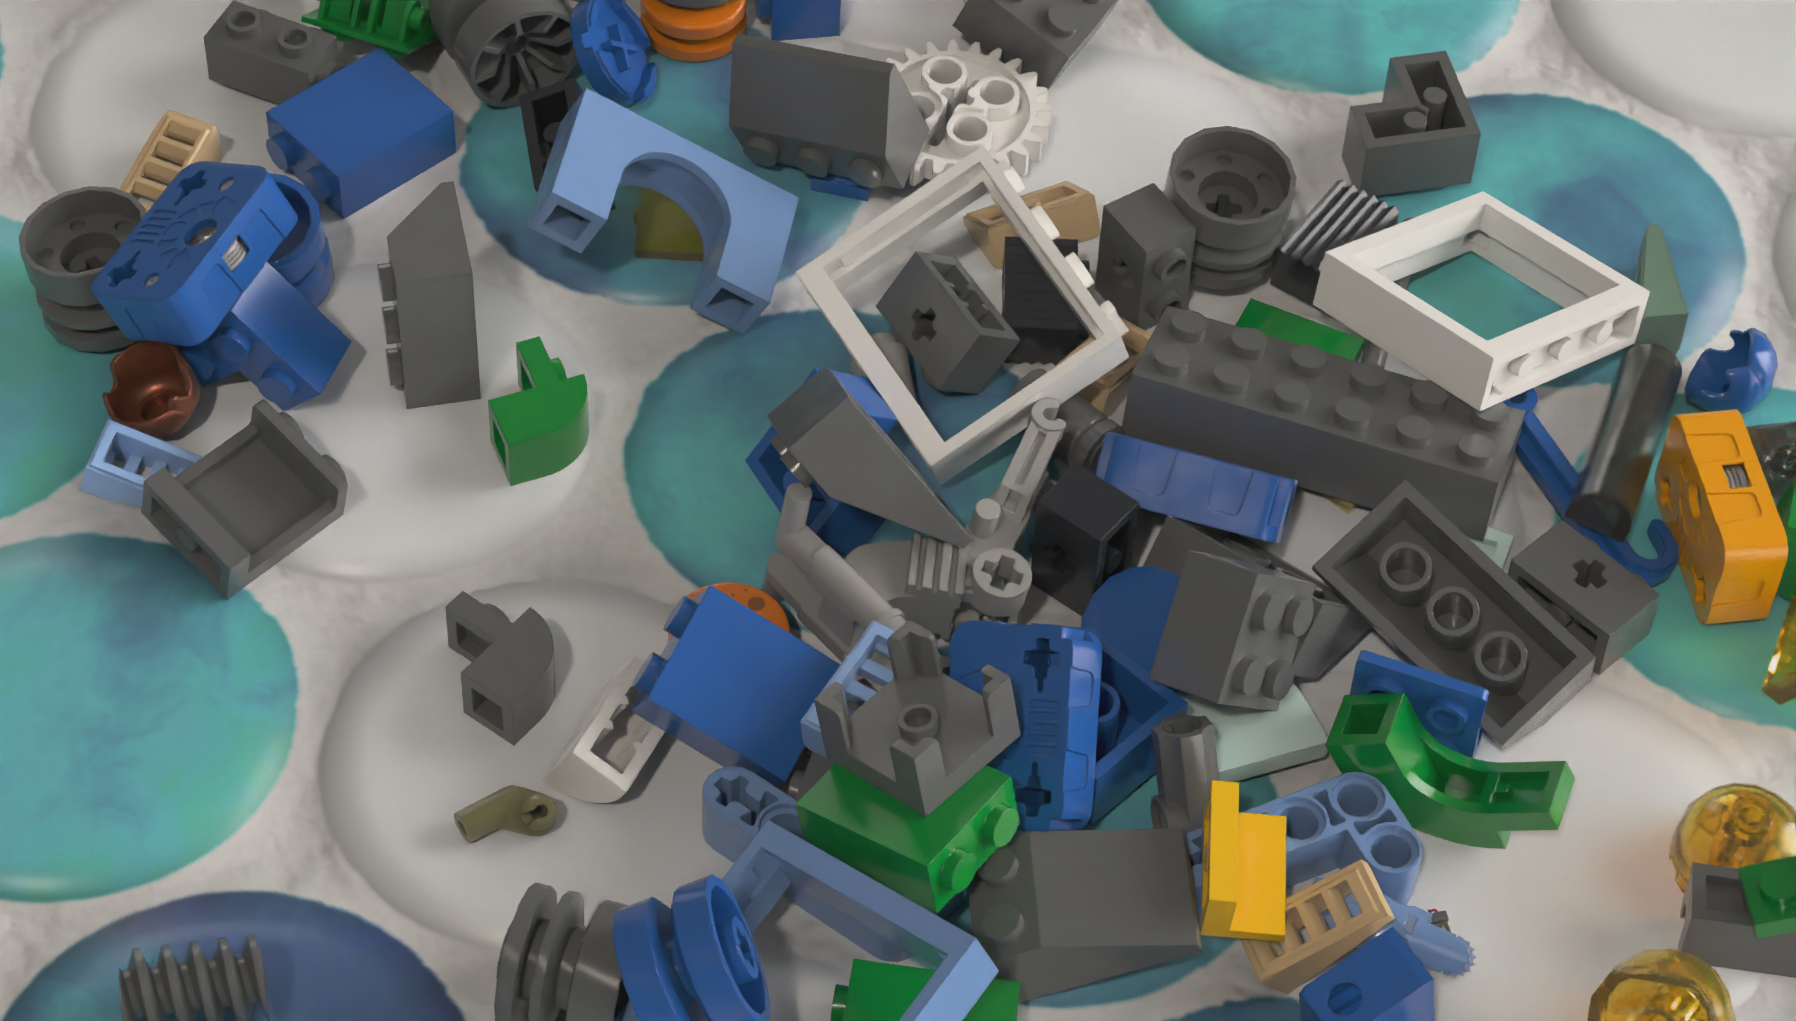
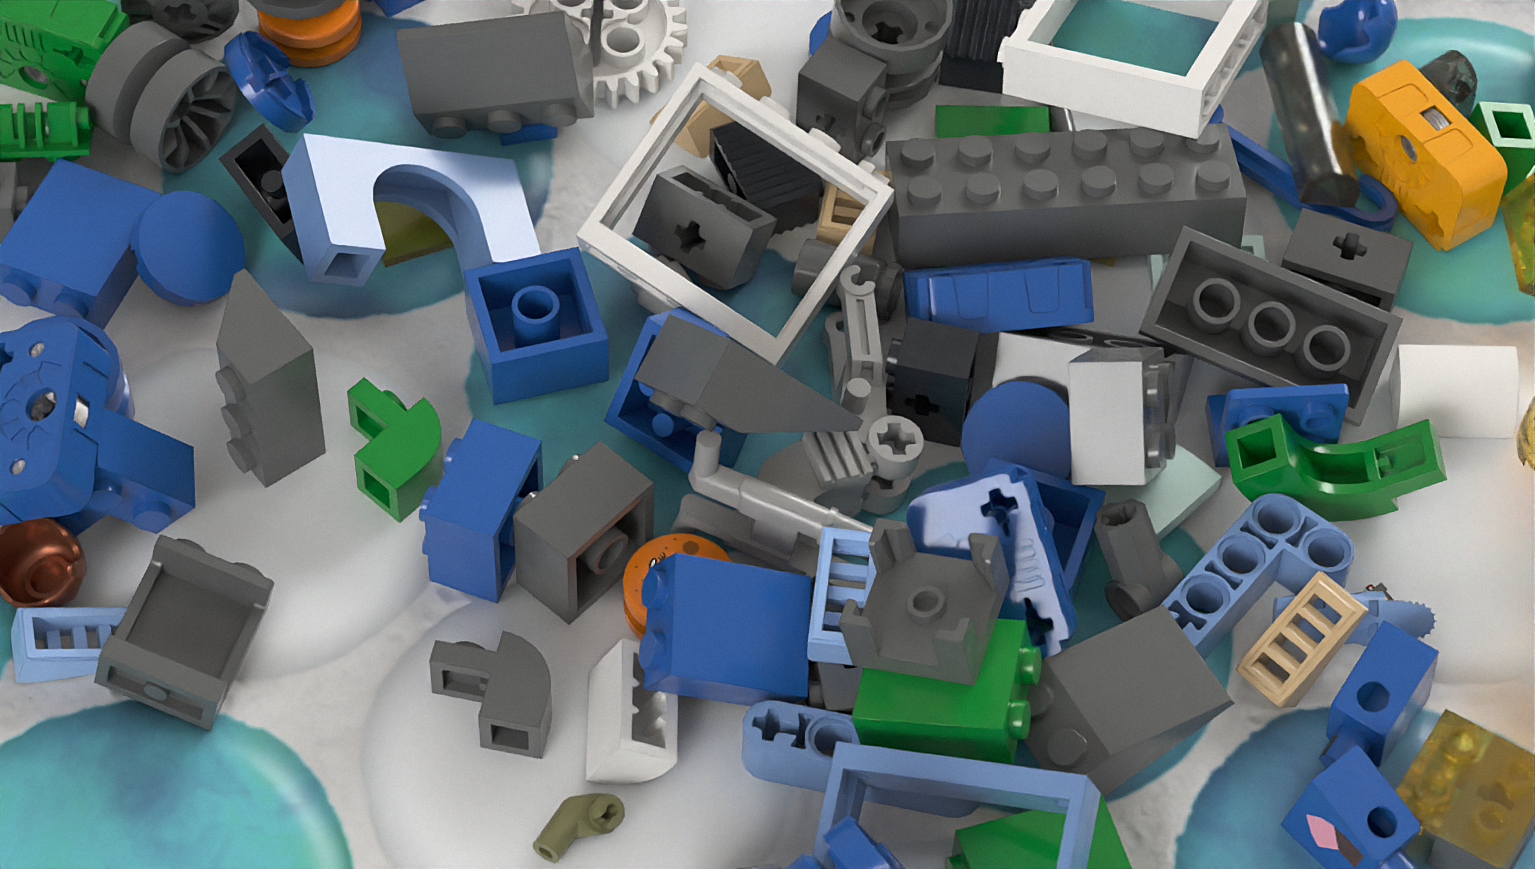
camera: 25 degrees left, 5 degrees up
yellow panel [1200,780,1286,942] -> none
none -> blue tile [130,190,245,307]
none -> blue brick [419,418,544,604]
none -> blue brick [463,247,609,405]
none -> dark grey brick [513,440,654,625]
none -> white brick [1389,345,1519,438]

